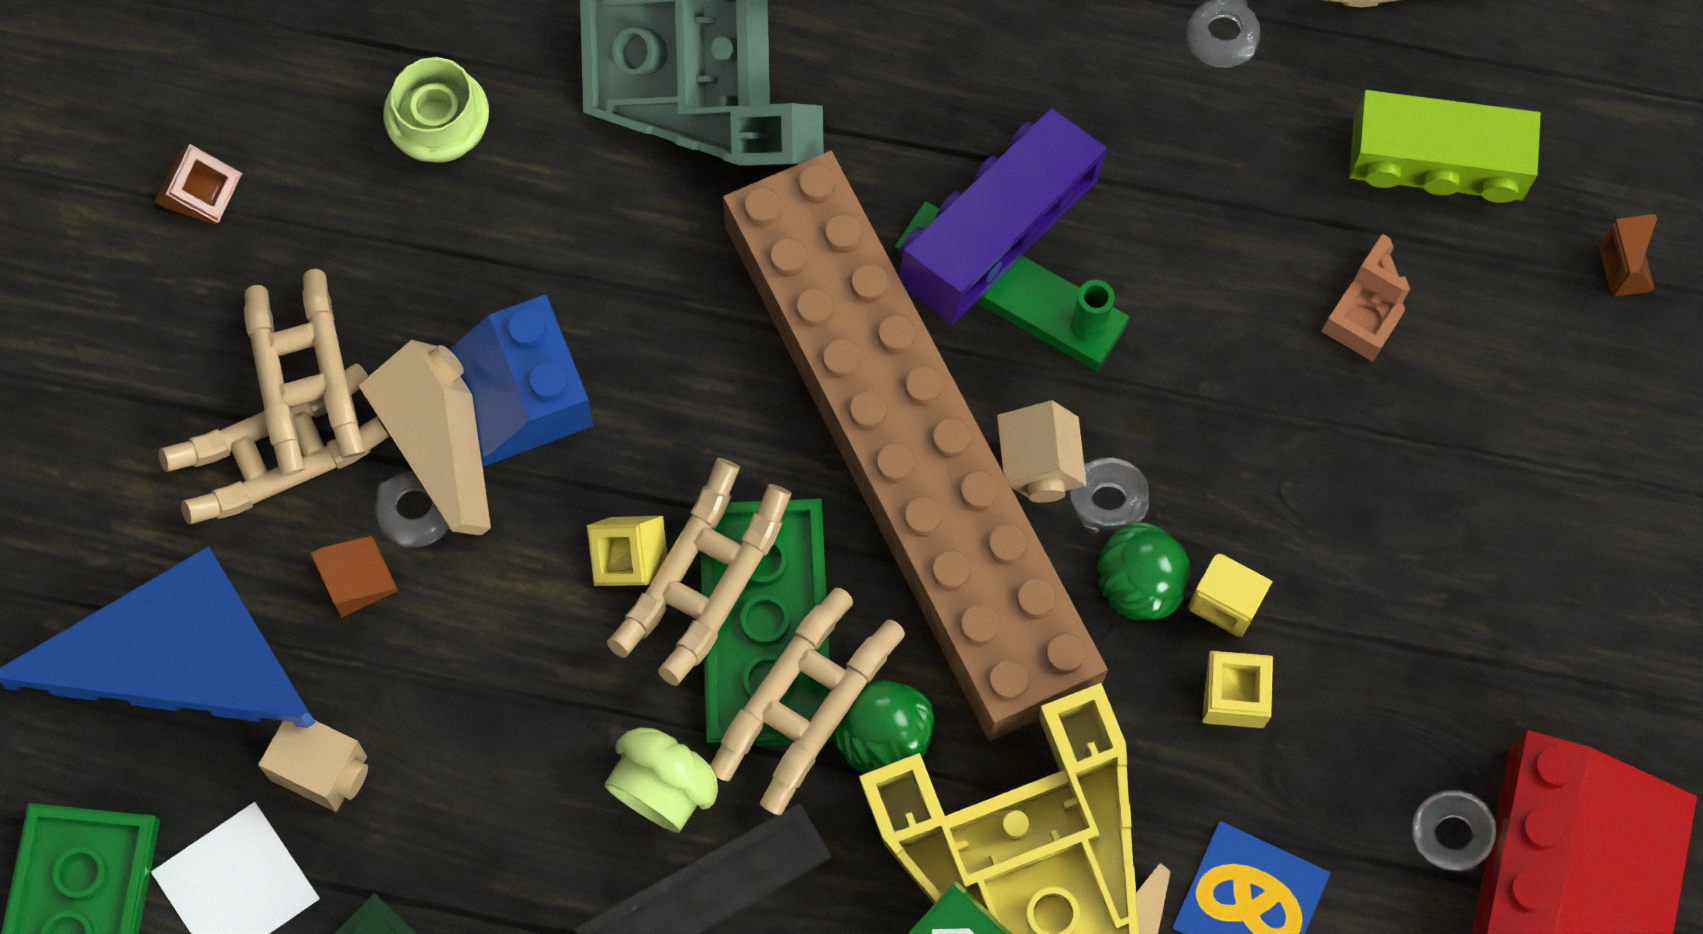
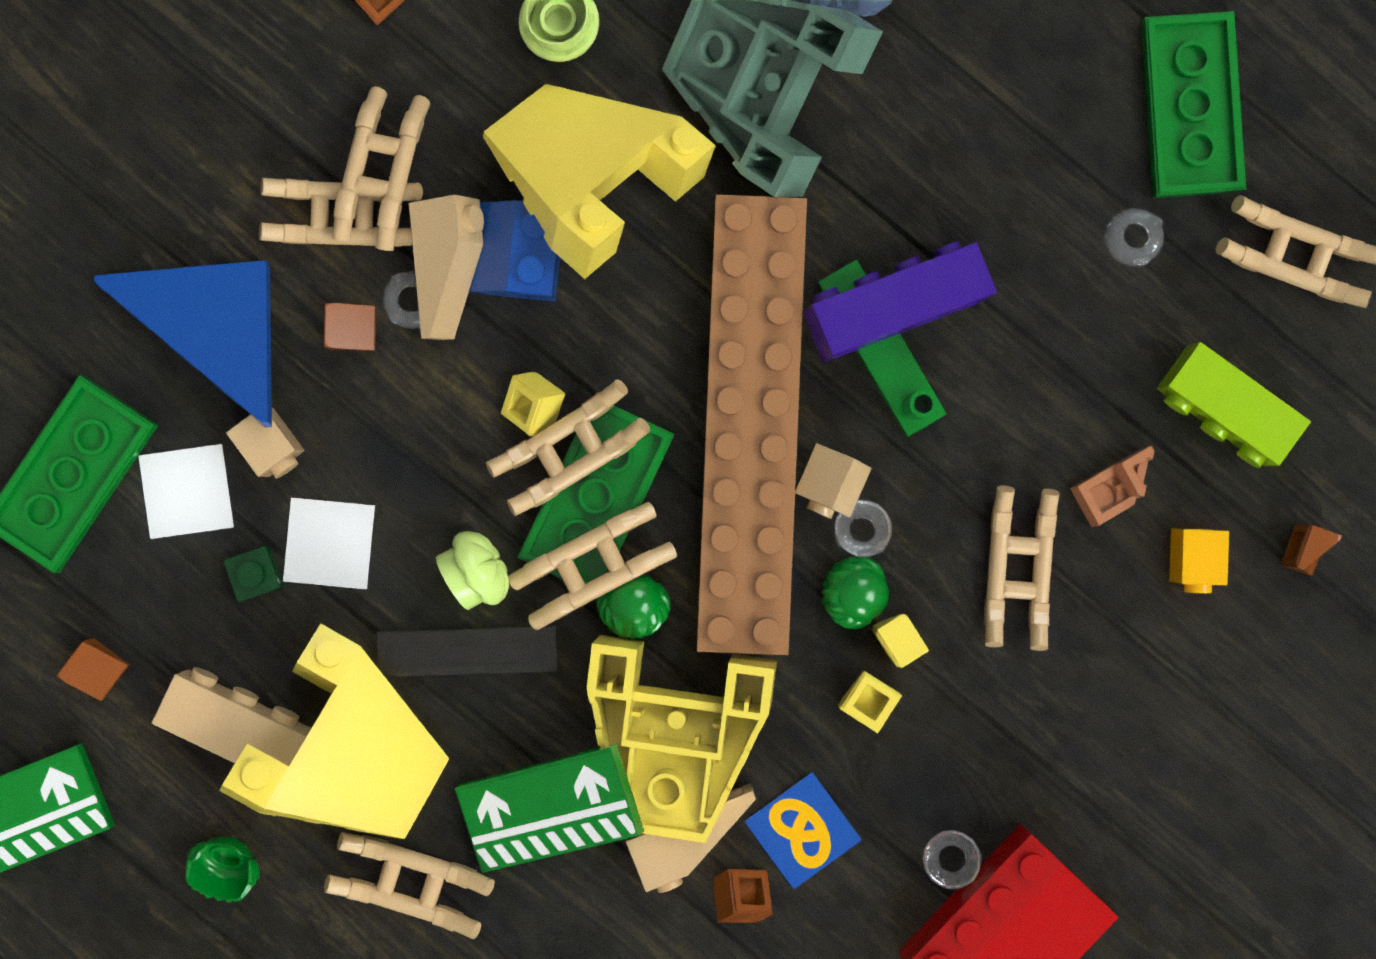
camera: 30 degrees right, 20 degrees up
none -> white sticker [283,497,375,589]
none -> light yellow wedge [483,84,716,279]
none -> tan piece [984,485,1060,651]
none -> yellow brick [1169,528,1229,593]

